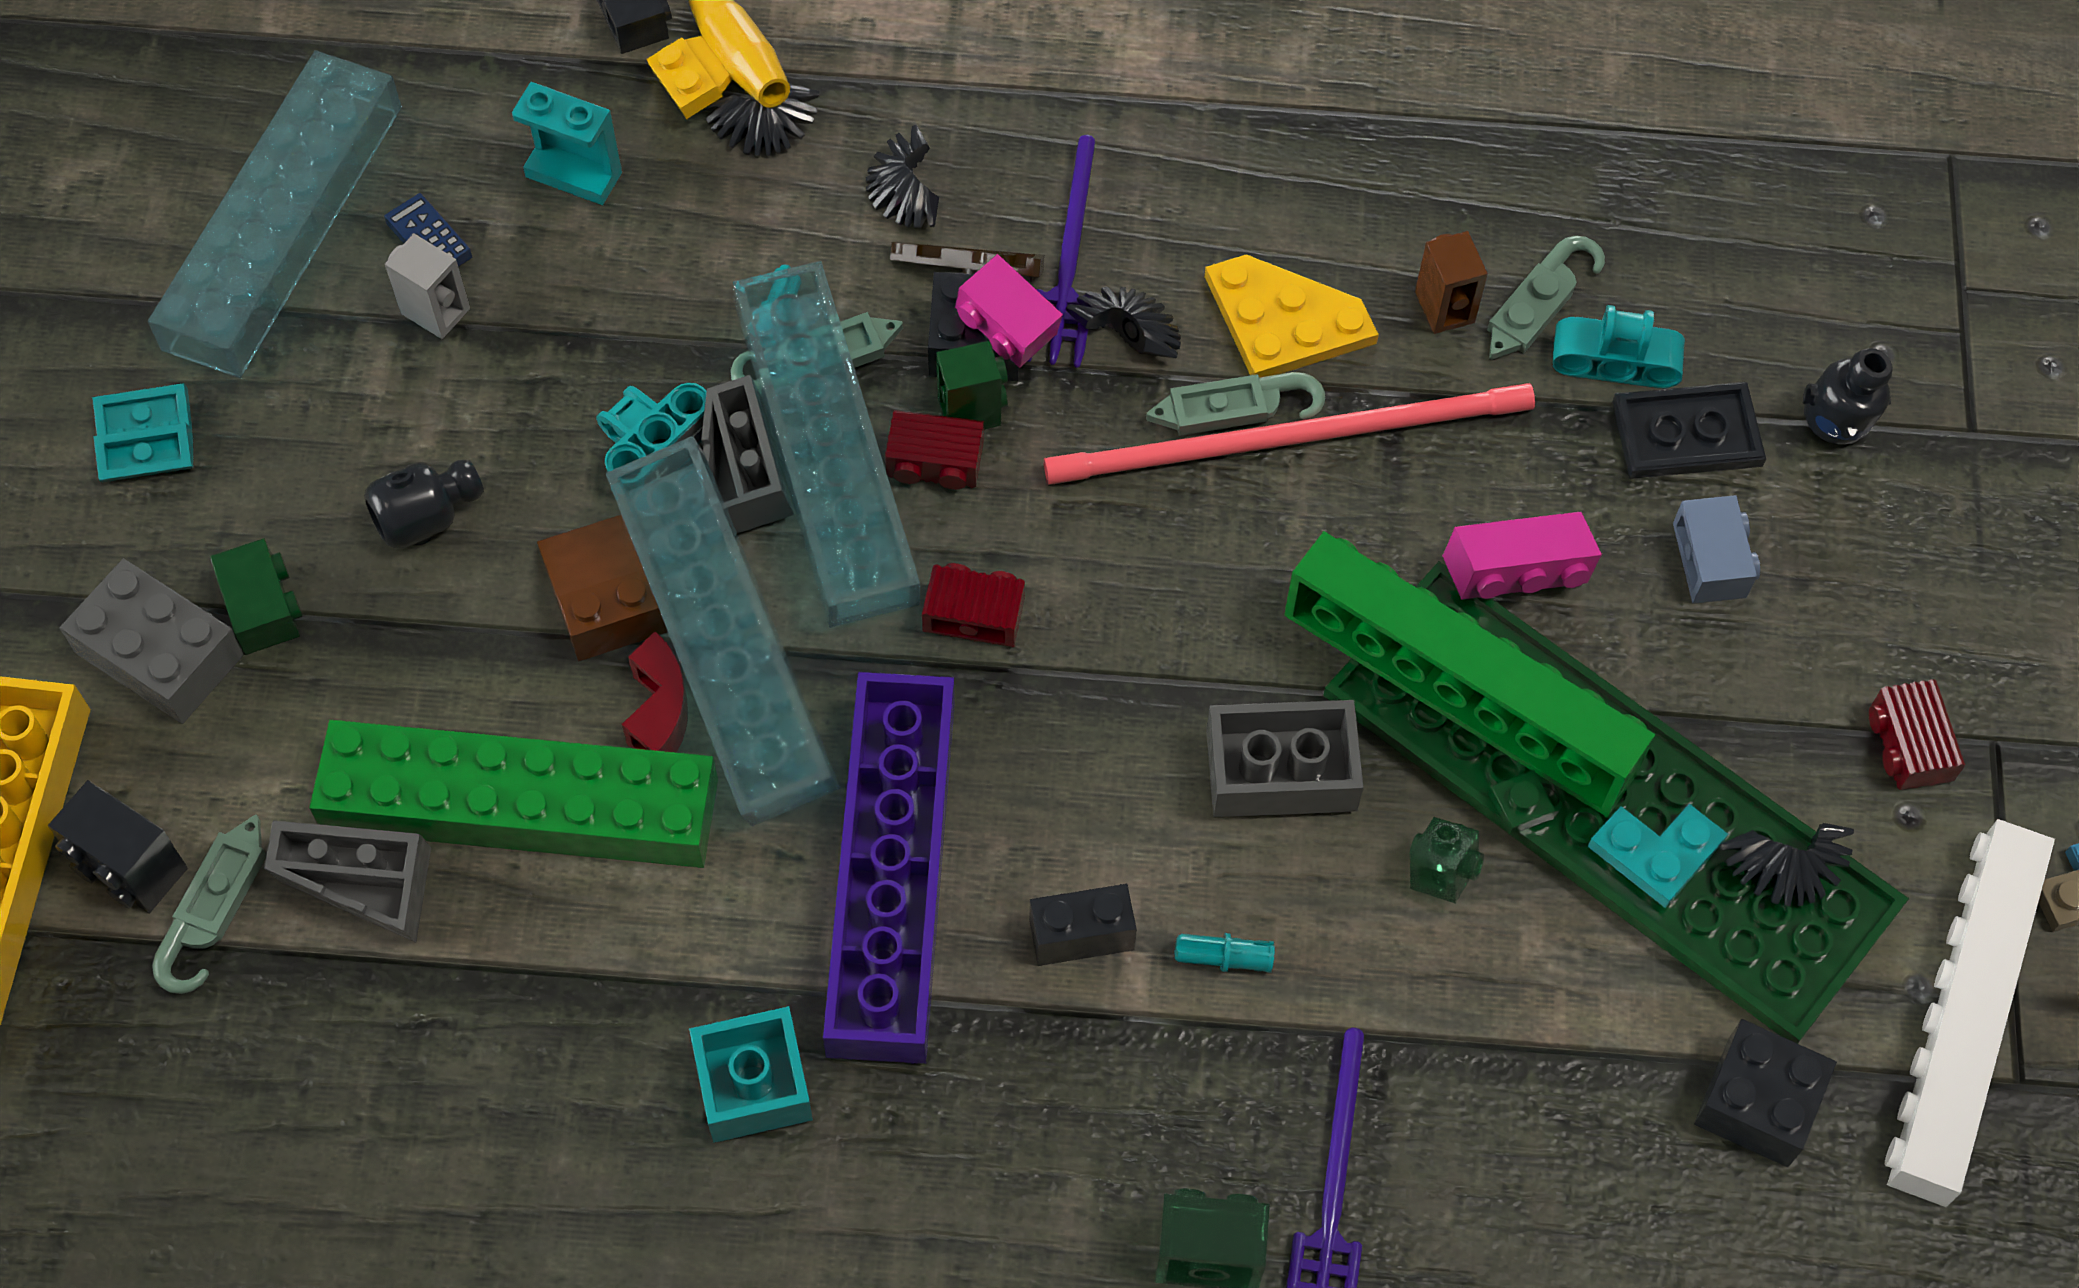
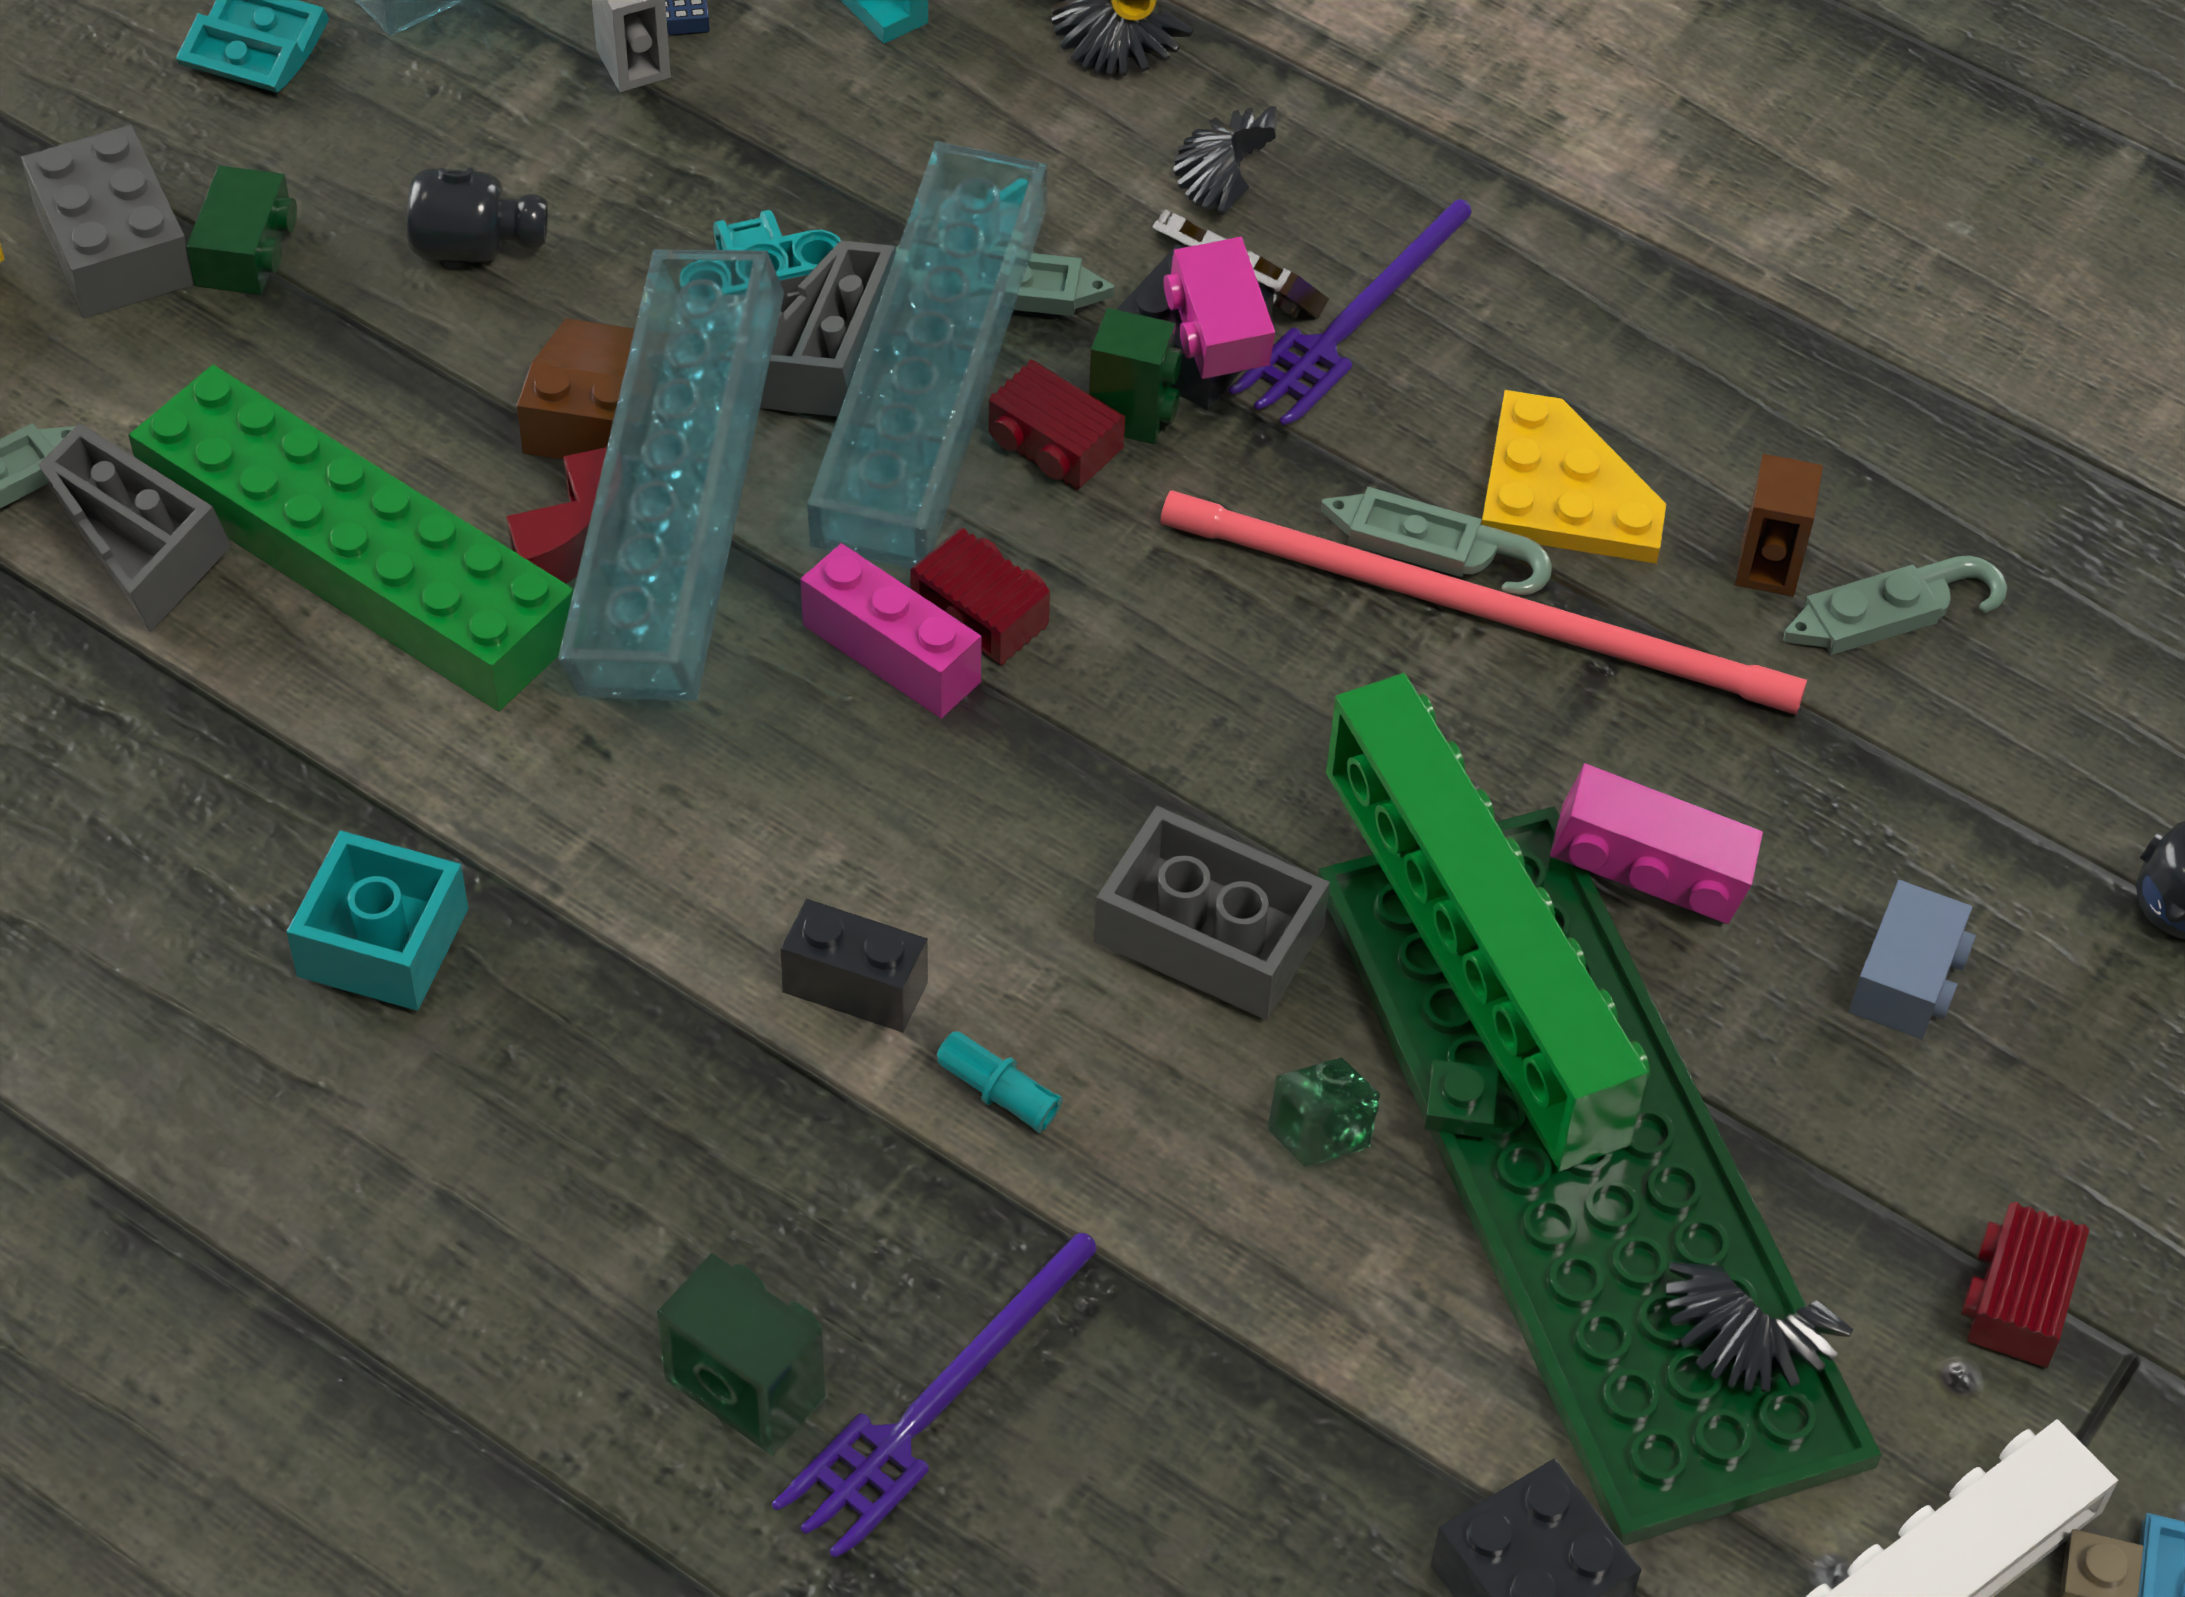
camera: 30 degrees right, 10 degrees down
dark purple brick [823,672,955,1064] -> none
black hair [1065,287,1181,359] -> none
teal beam [1553,305,1685,388] -> none
teal plate [1588,804,1728,908] -> none
black tile [1612,382,1766,479] -> none
none -> dark pink brick [800,543,981,719]

